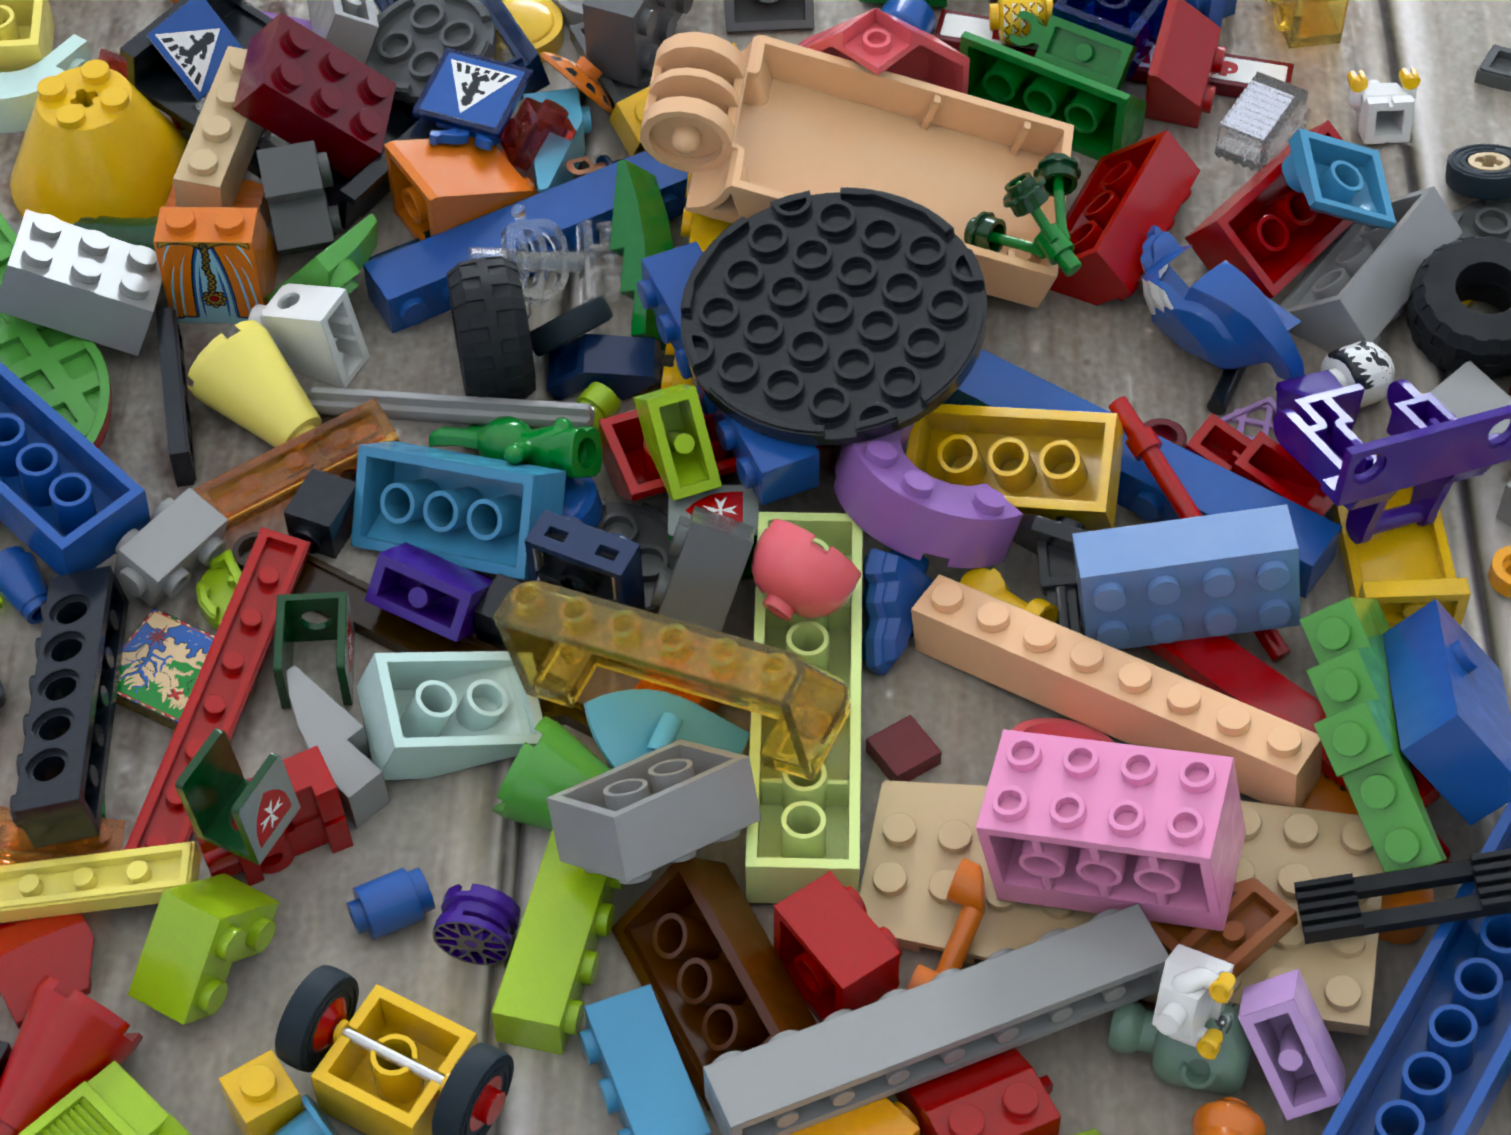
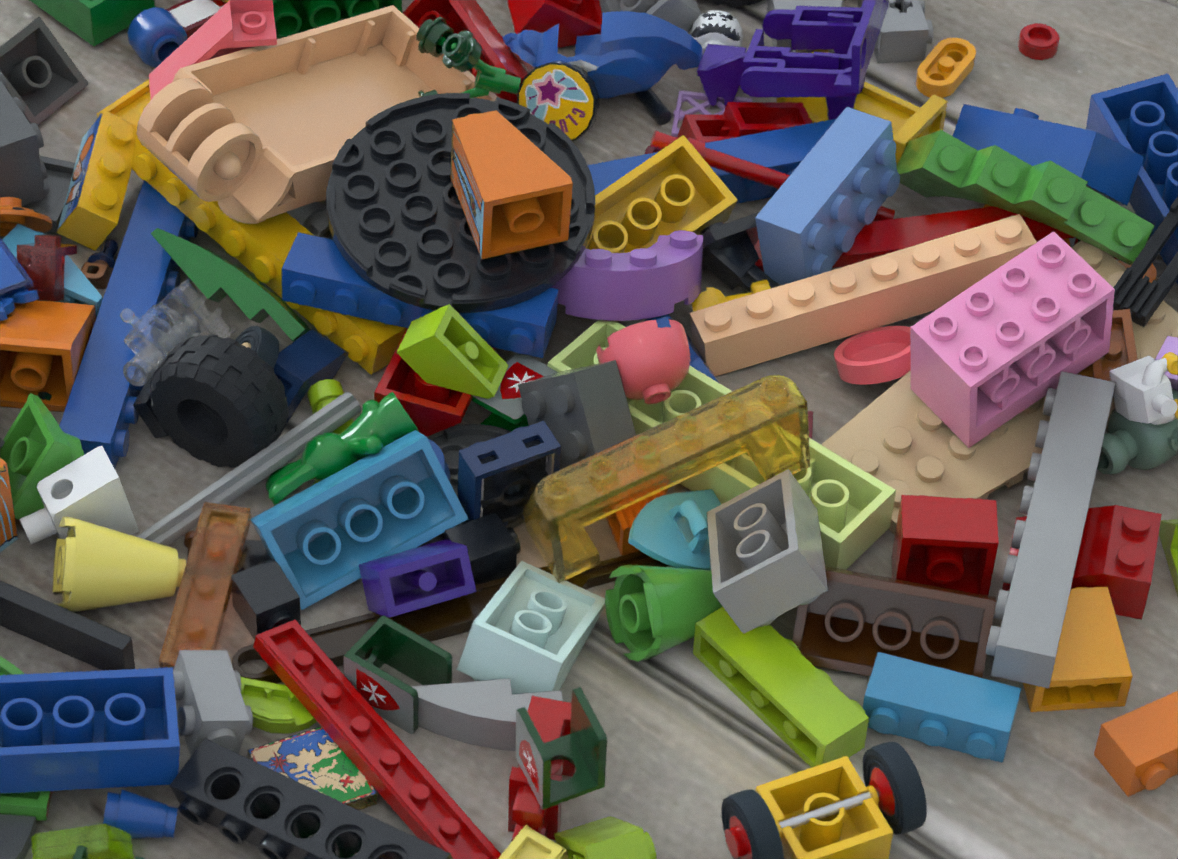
camera: 55 degrees left, 5 degrees down
blue brick [346,867,435,940] -> none
dark purple wheel [432,883,521,965] -> none
orange bar [906,858,986,990] -> none
none -> orange slope [451,110,573,259]
none -> tile [517,61,600,141]

